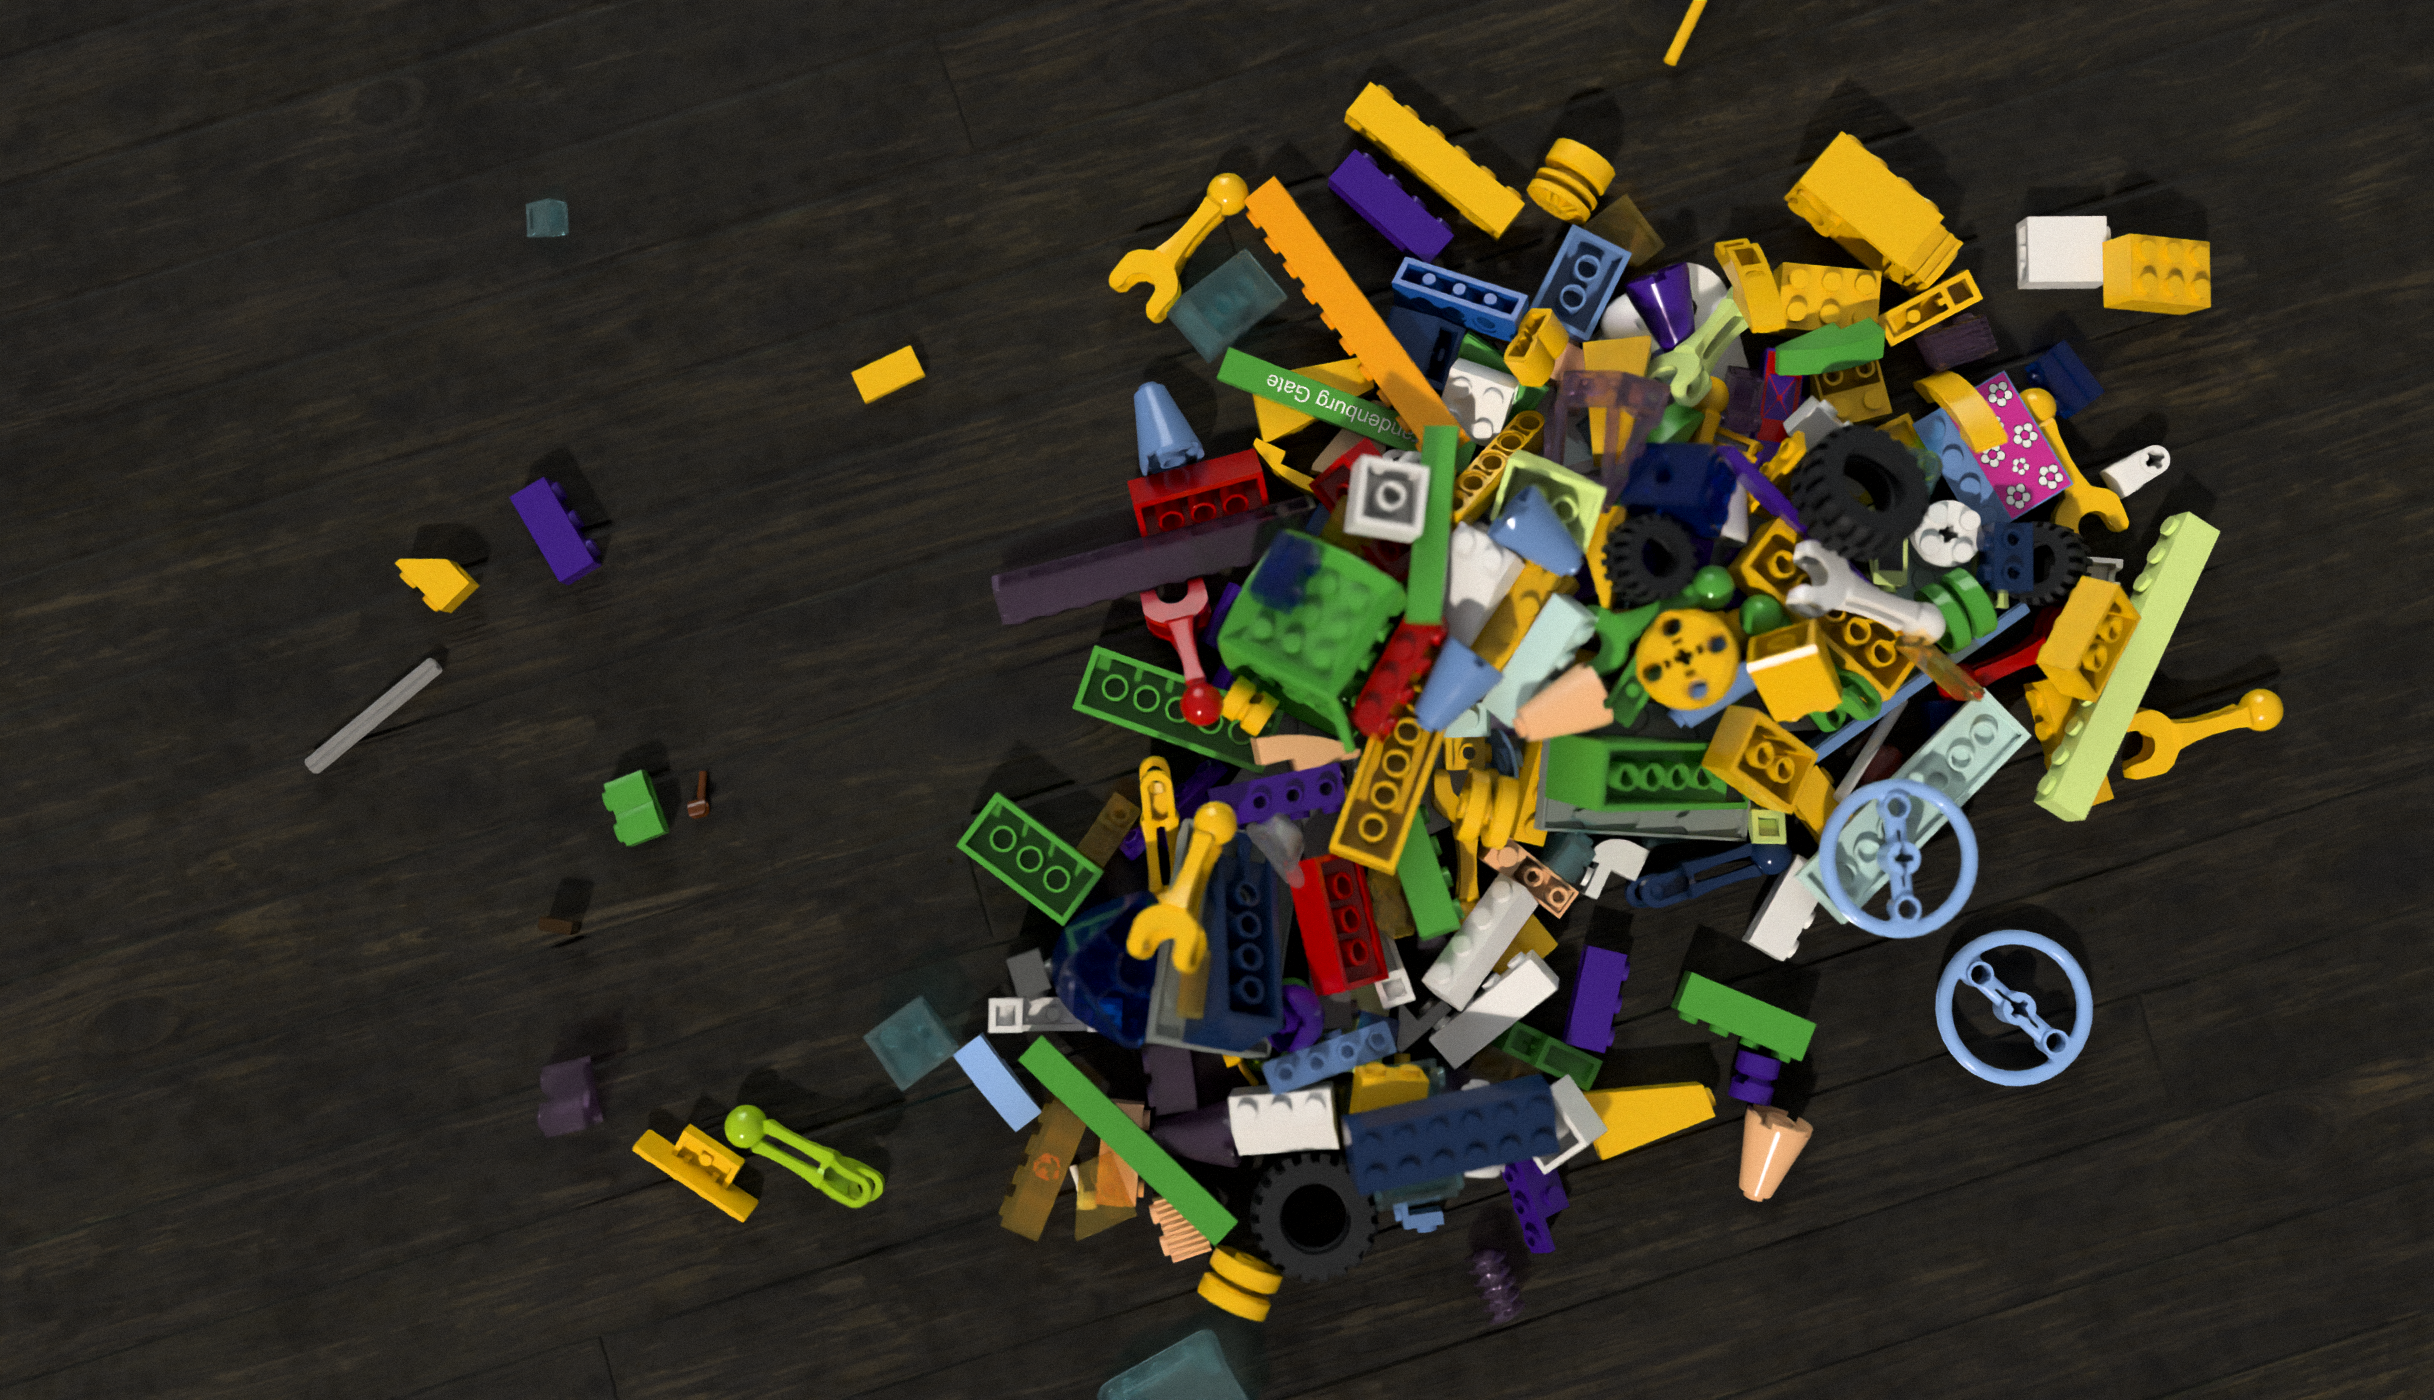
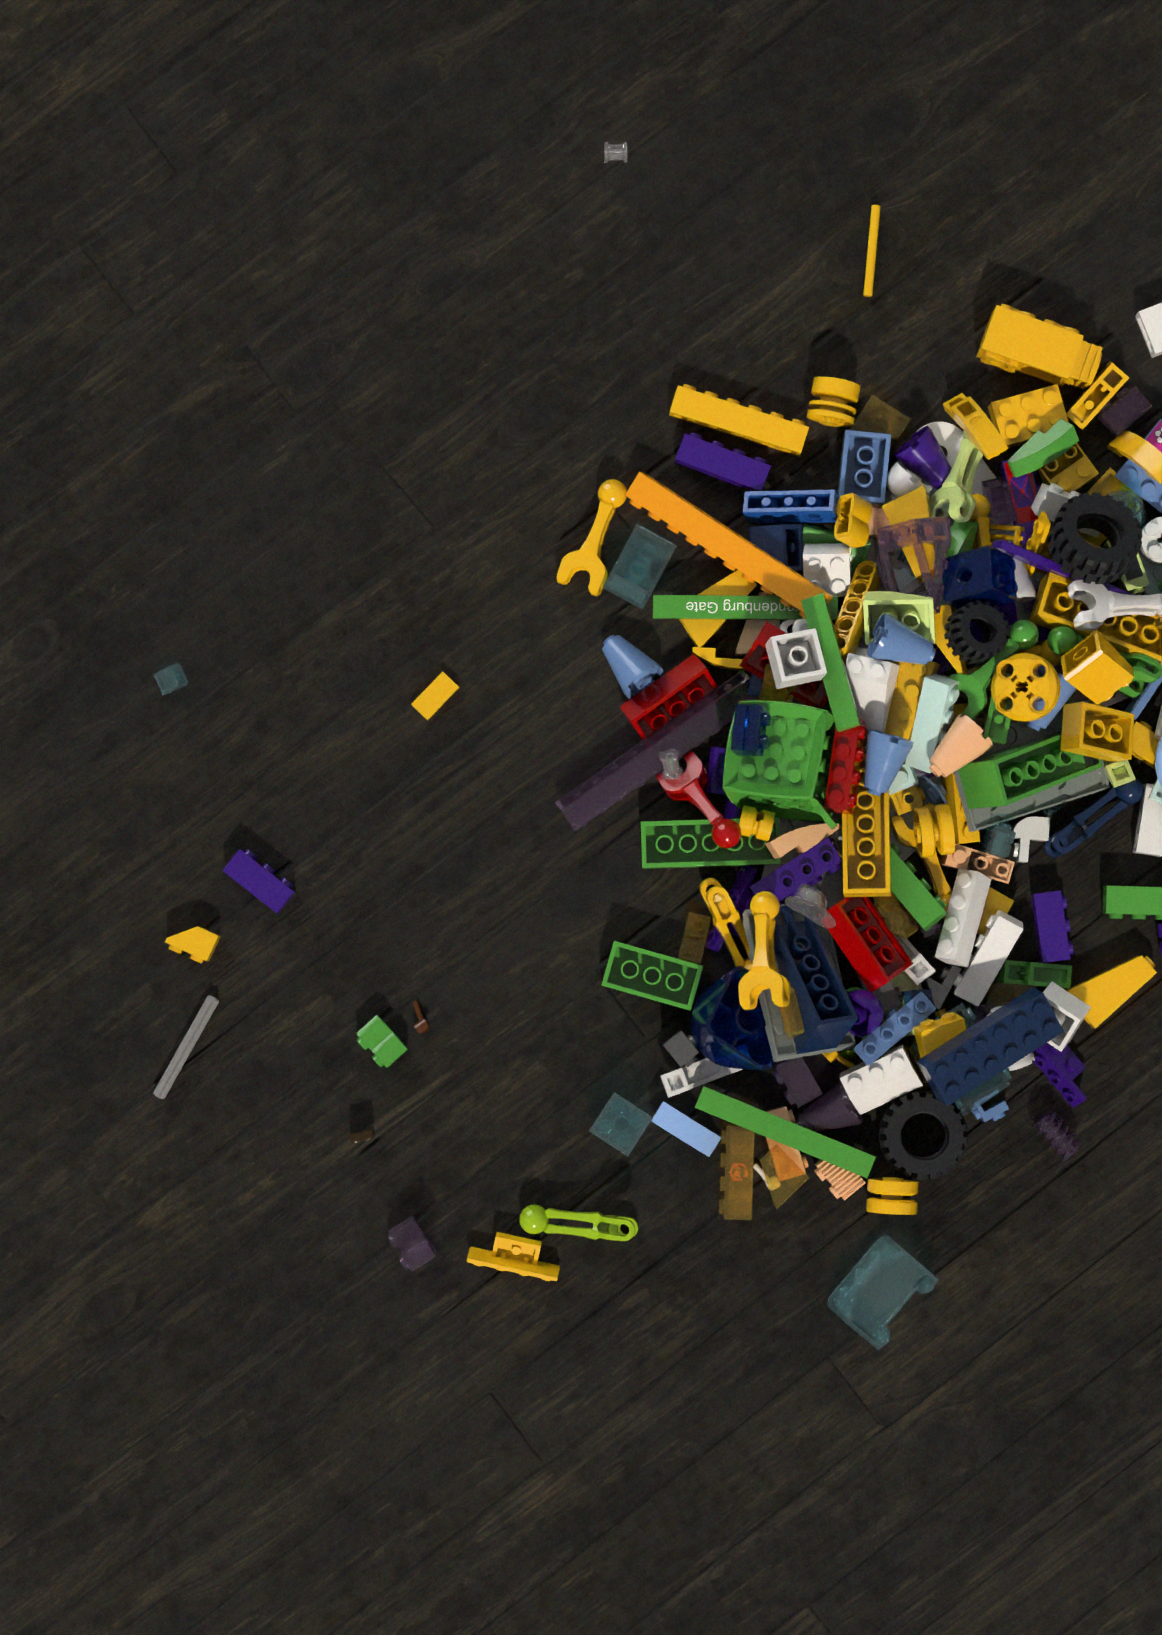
camera: 15 degrees left, 0 degrees up
none -> clear bush [658,749,683,779]

